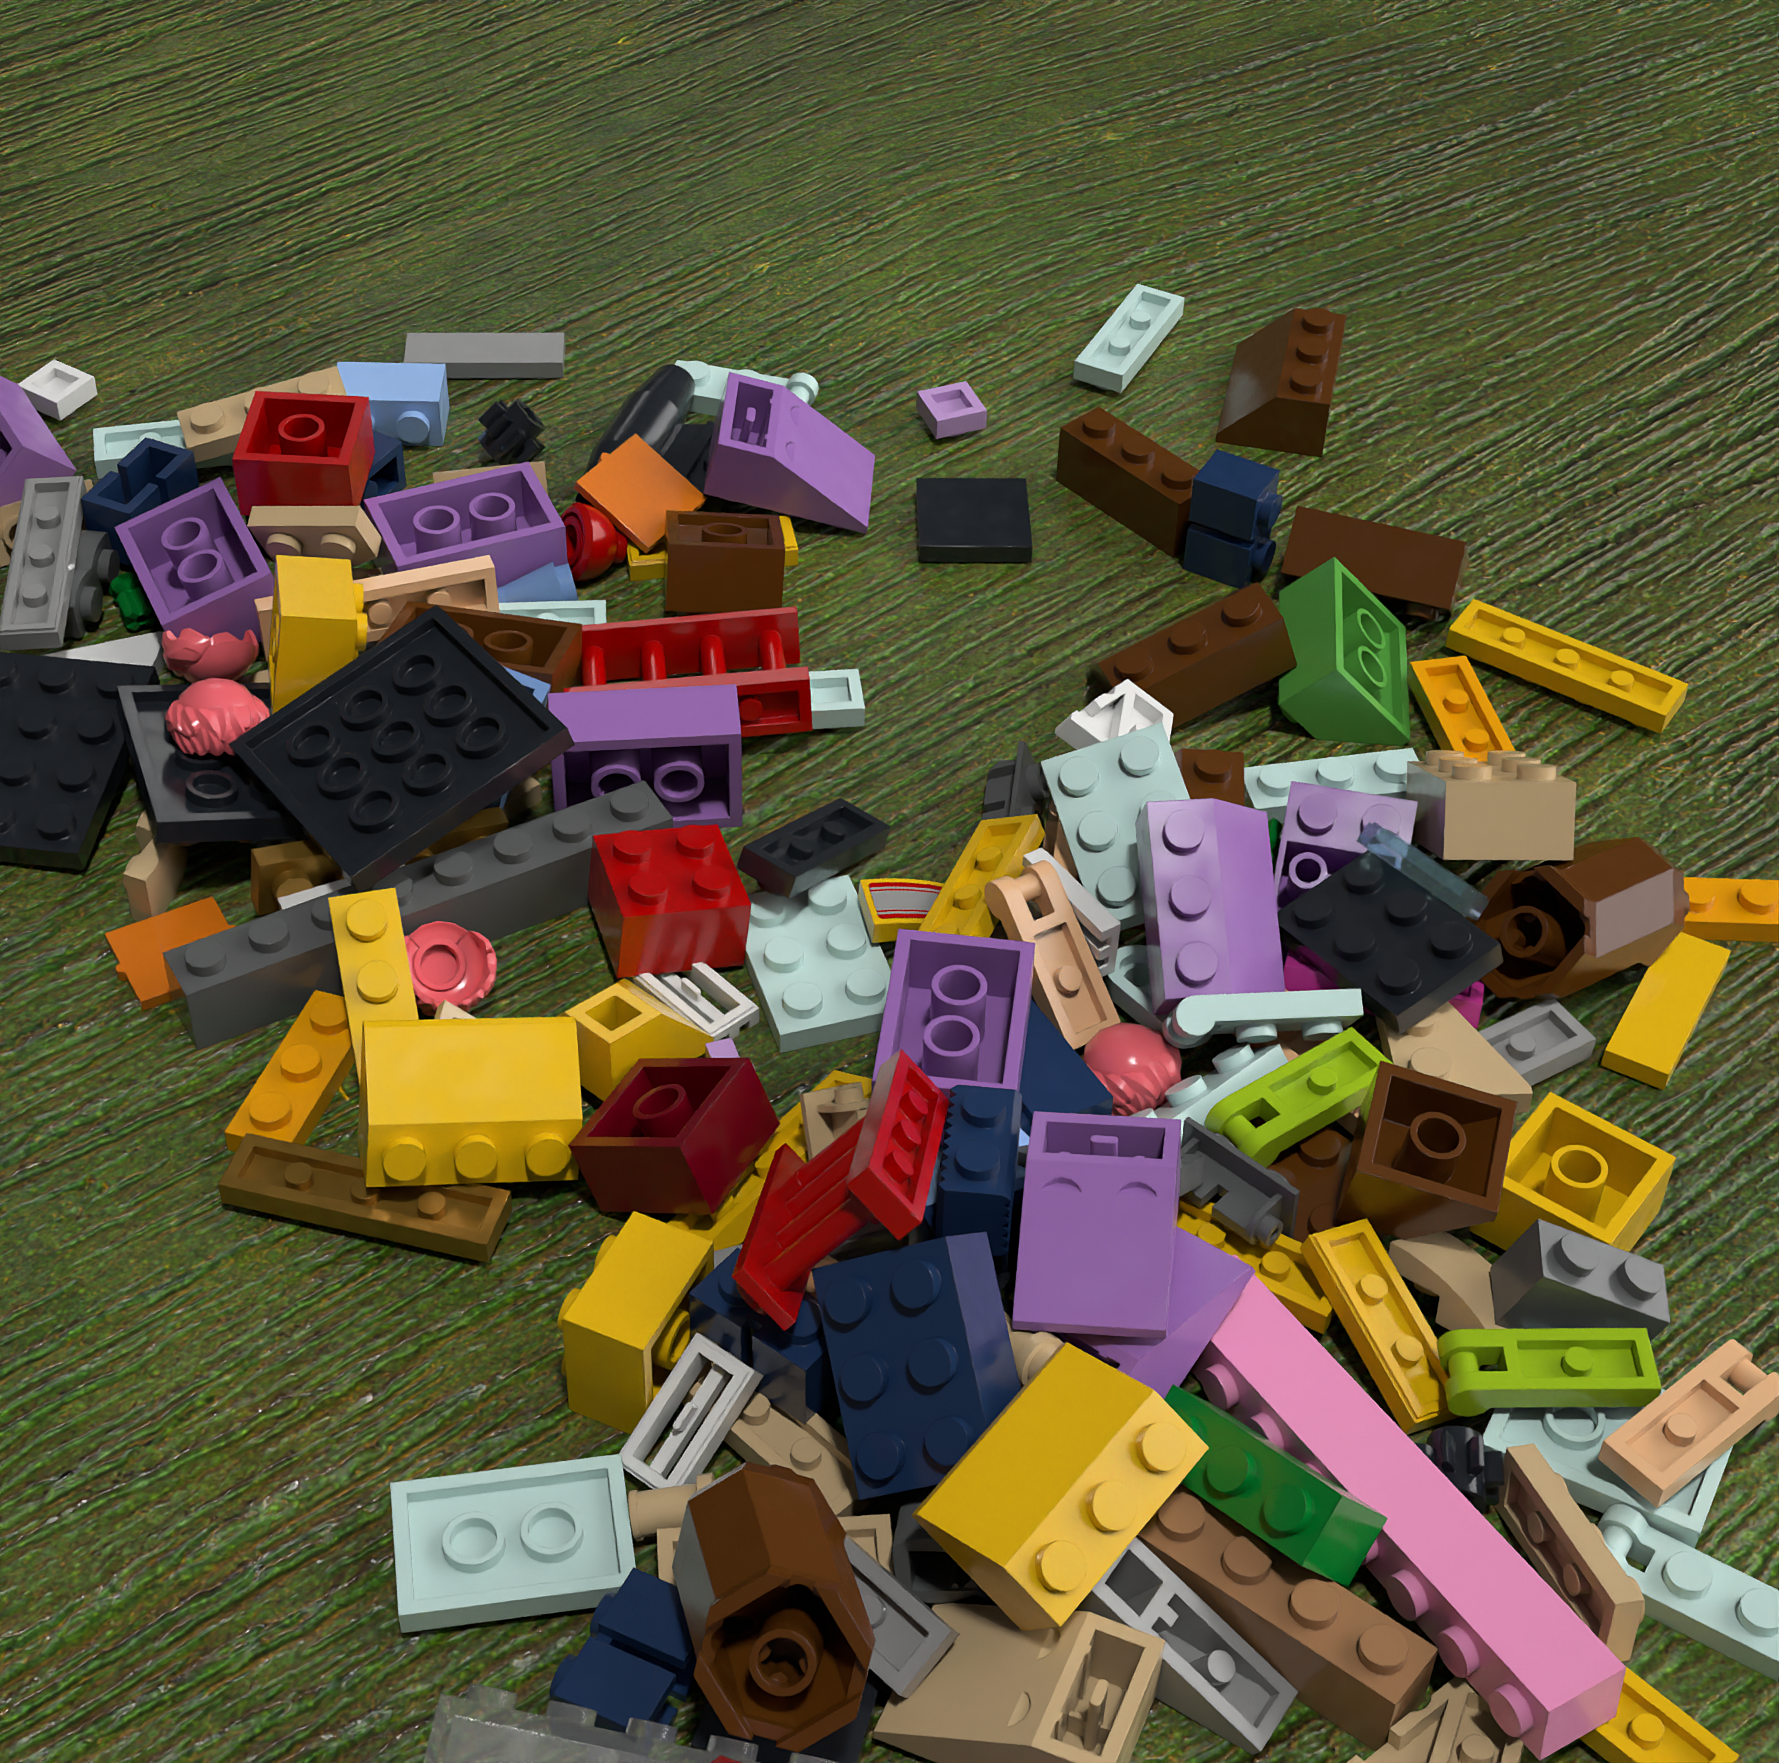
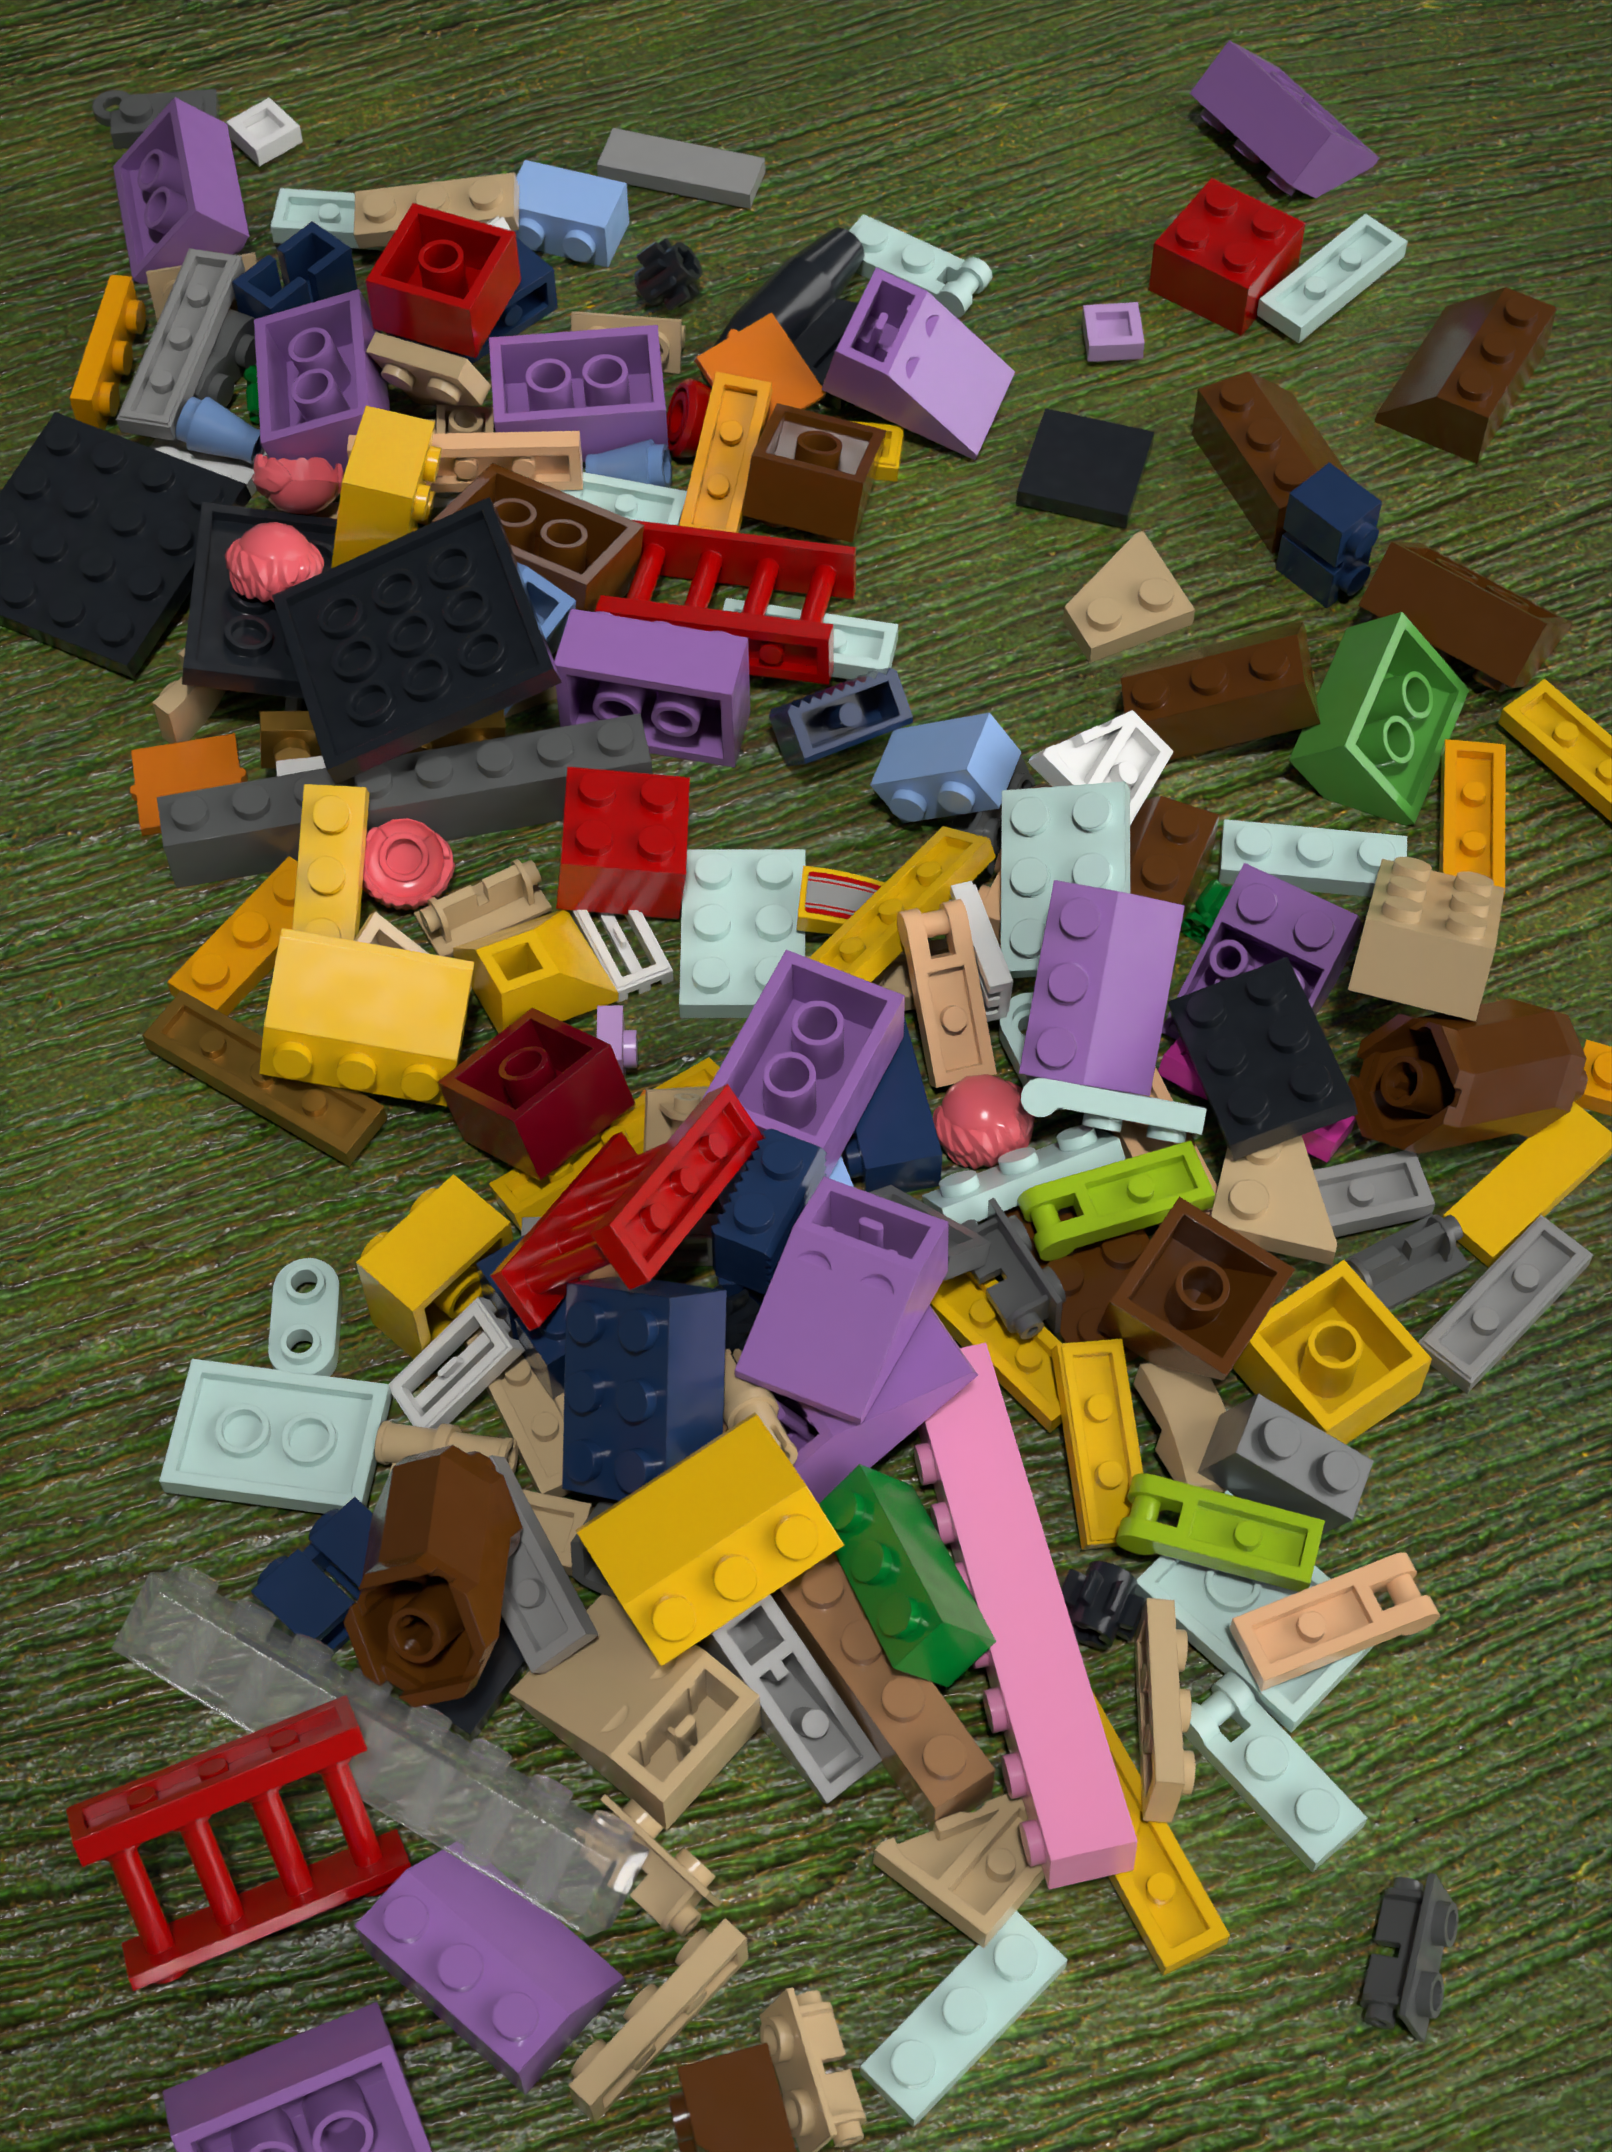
camera: 20 degrees right, 15 degrees up
black plate [736,798,891,899] -> none
clear light blue tile [1356,822,1489,921] -> none
none -> medium blue cone [176,397,263,464]
none -> light aqua plate [268,1258,342,1377]
none -> tan hinge [414,859,552,957]
none -> light orange plate [679,371,773,533]
none -> dark blue brick [769,667,913,766]
none -> light blue brick [870,713,1021,823]
none -> tan wing [1063,531,1195,663]
none -> red brick [1149,178,1306,336]
none -> medium lavender slope [1190,40,1380,198]
none -> dark grey hinge [1322,1214,1470,1310]
none -> light grey tile [1418,1215,1593,1394]

